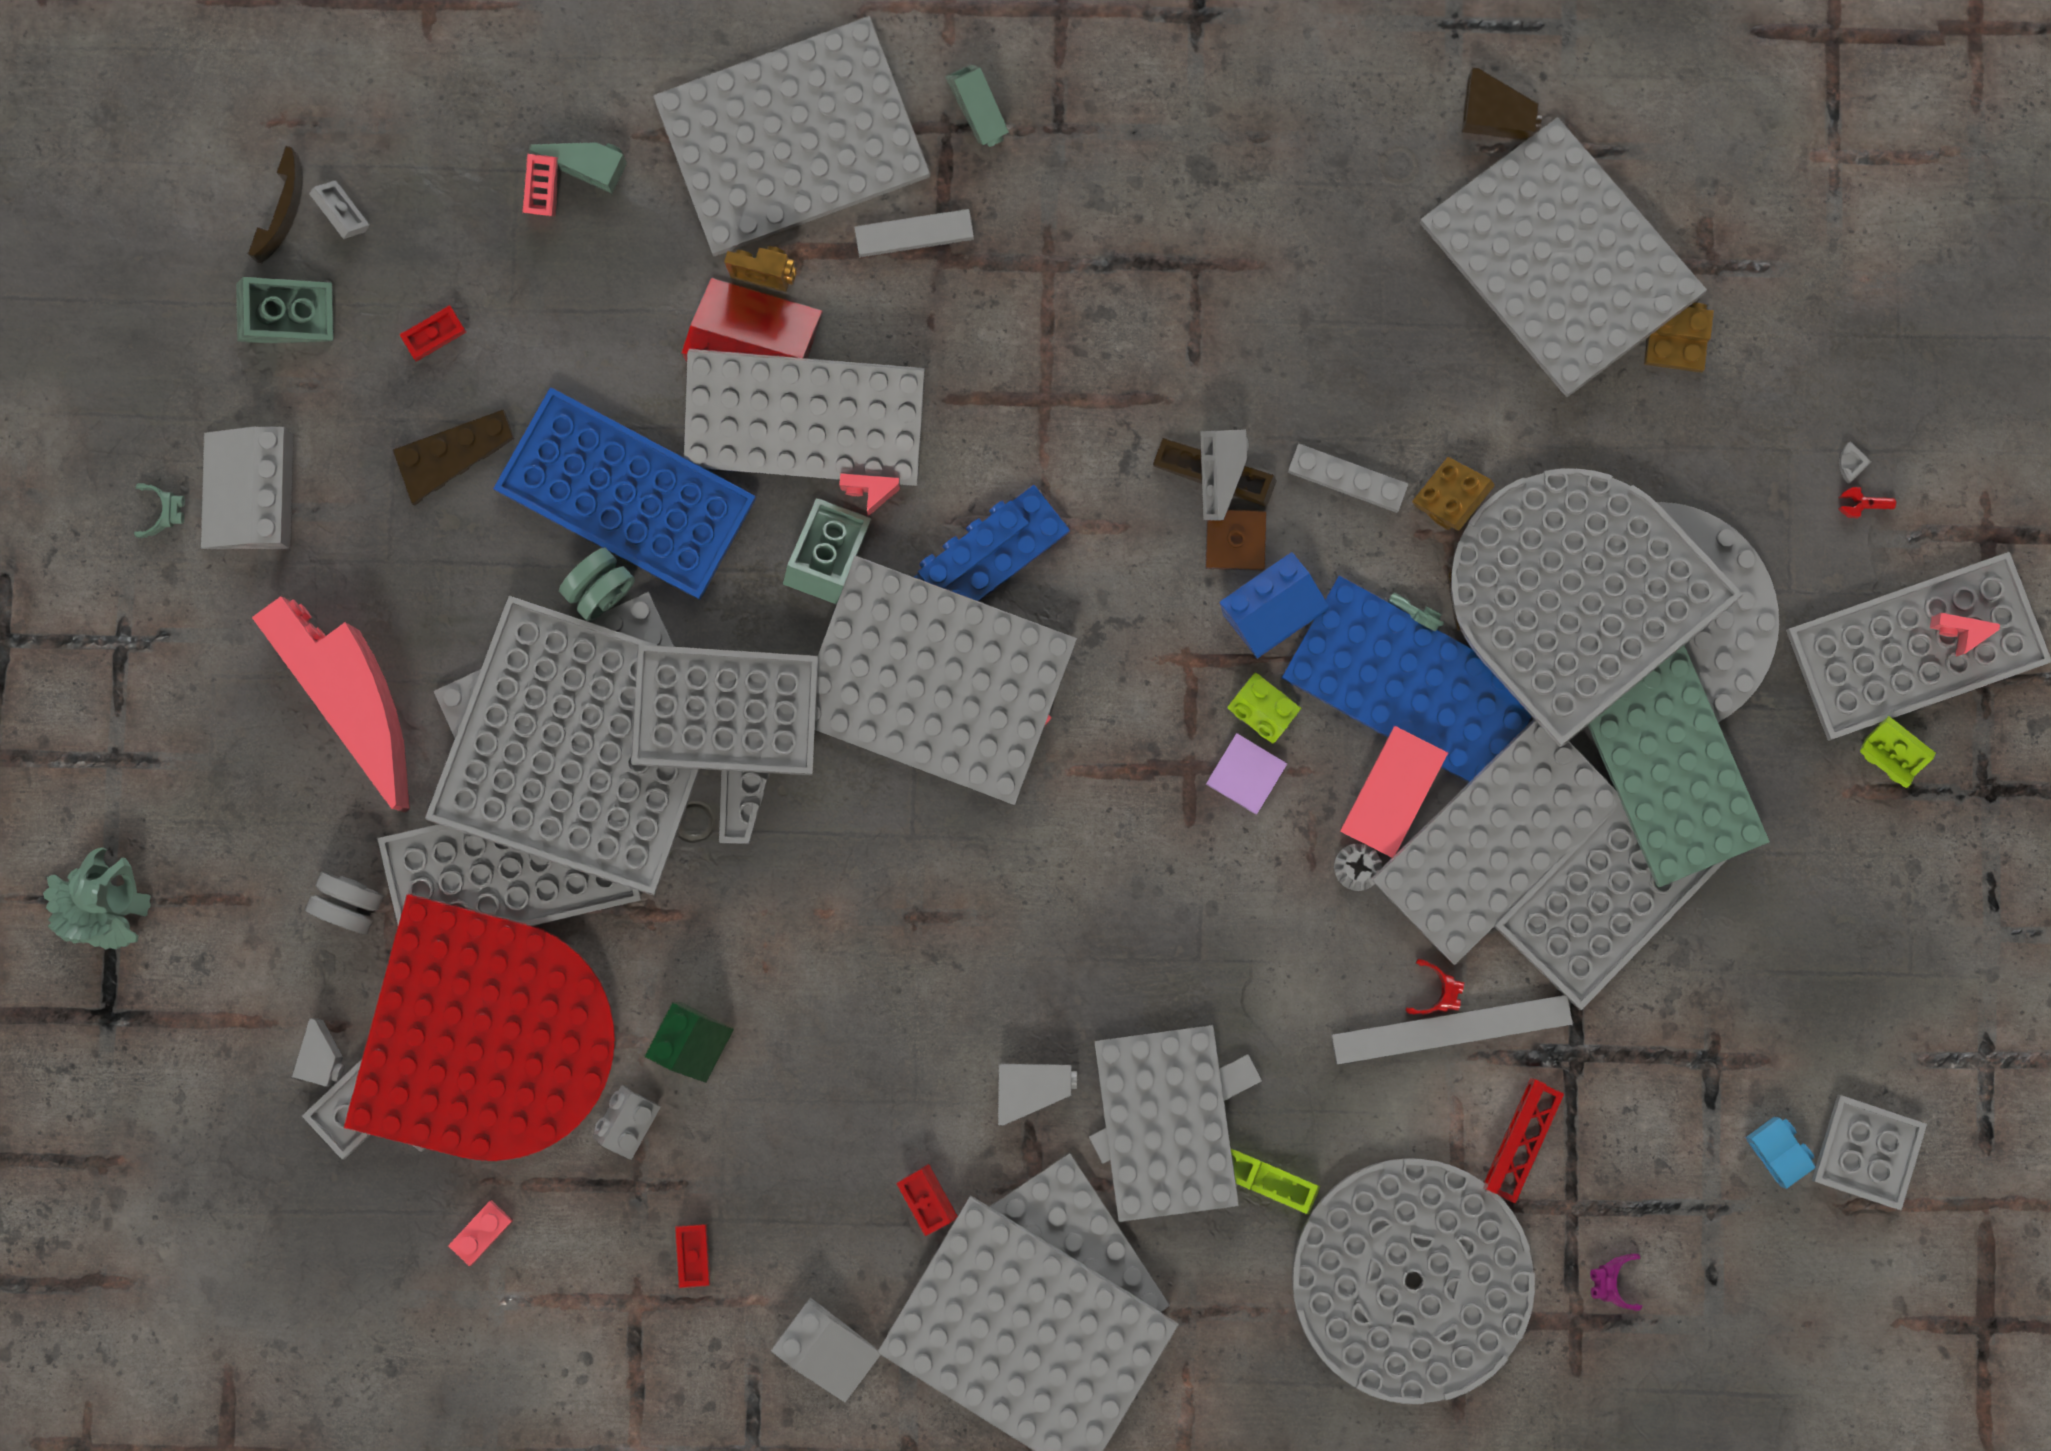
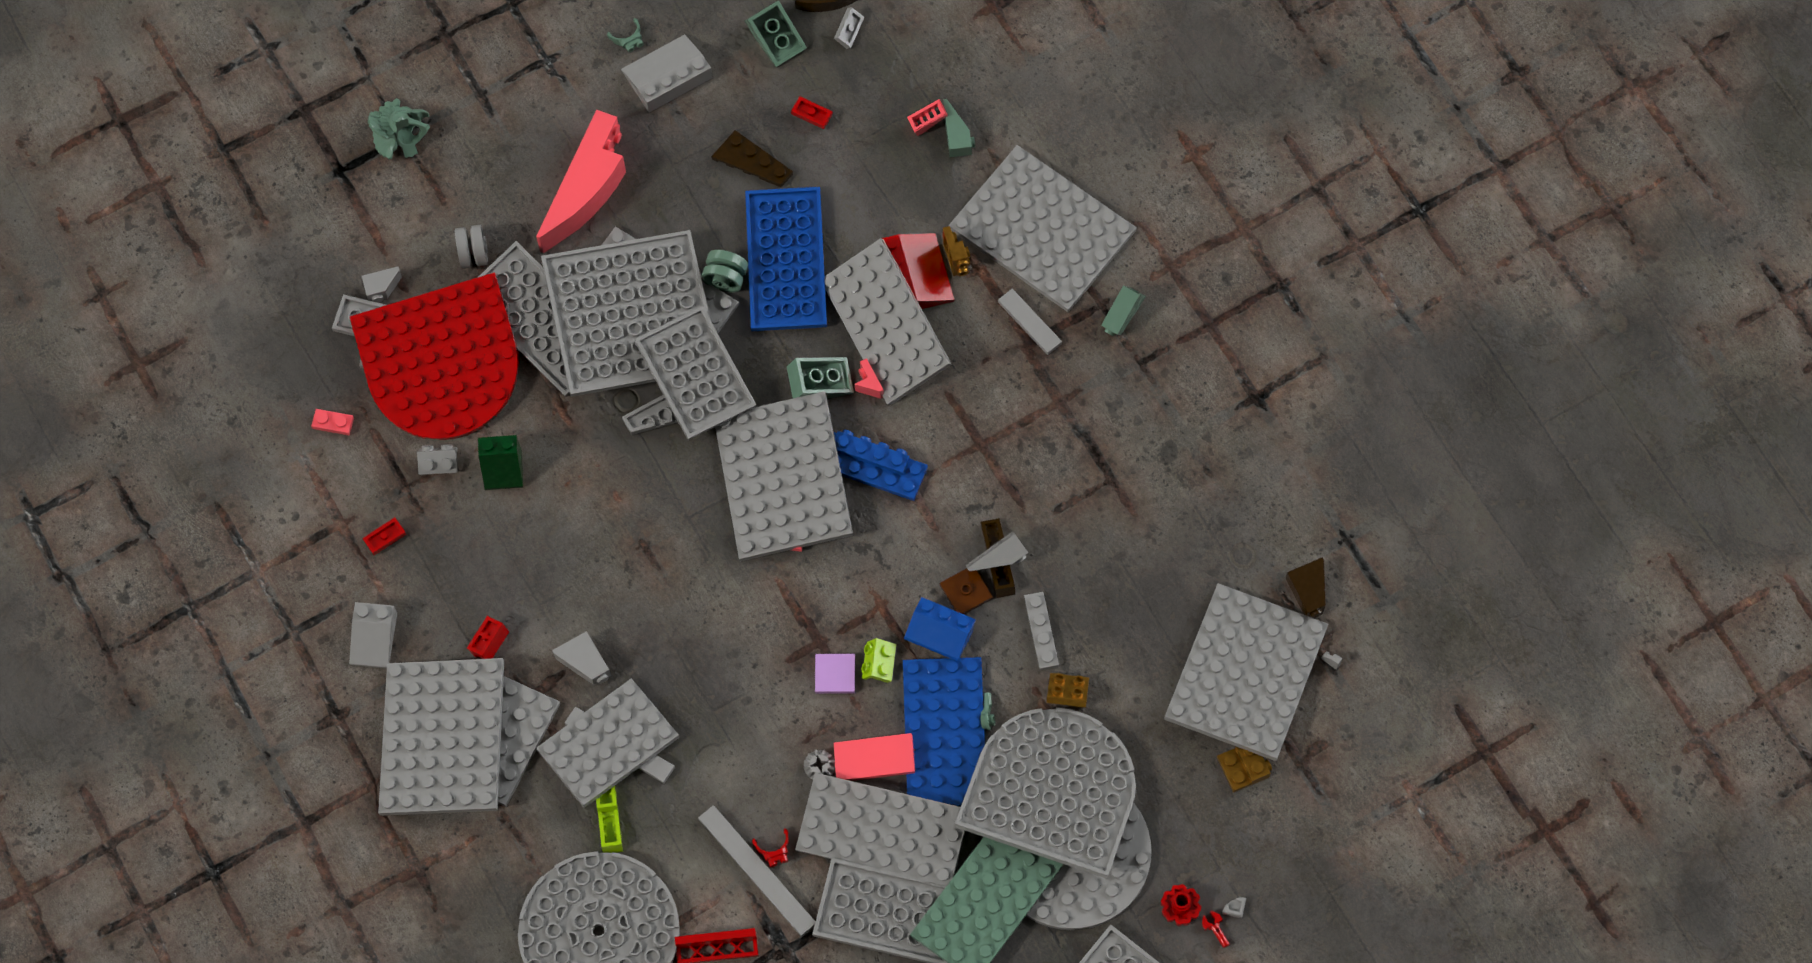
camera: 60 degrees right, 15 degrees down
none -> red plant [1160,884,1202,926]
none -> light grey tile [1321,652,1342,670]

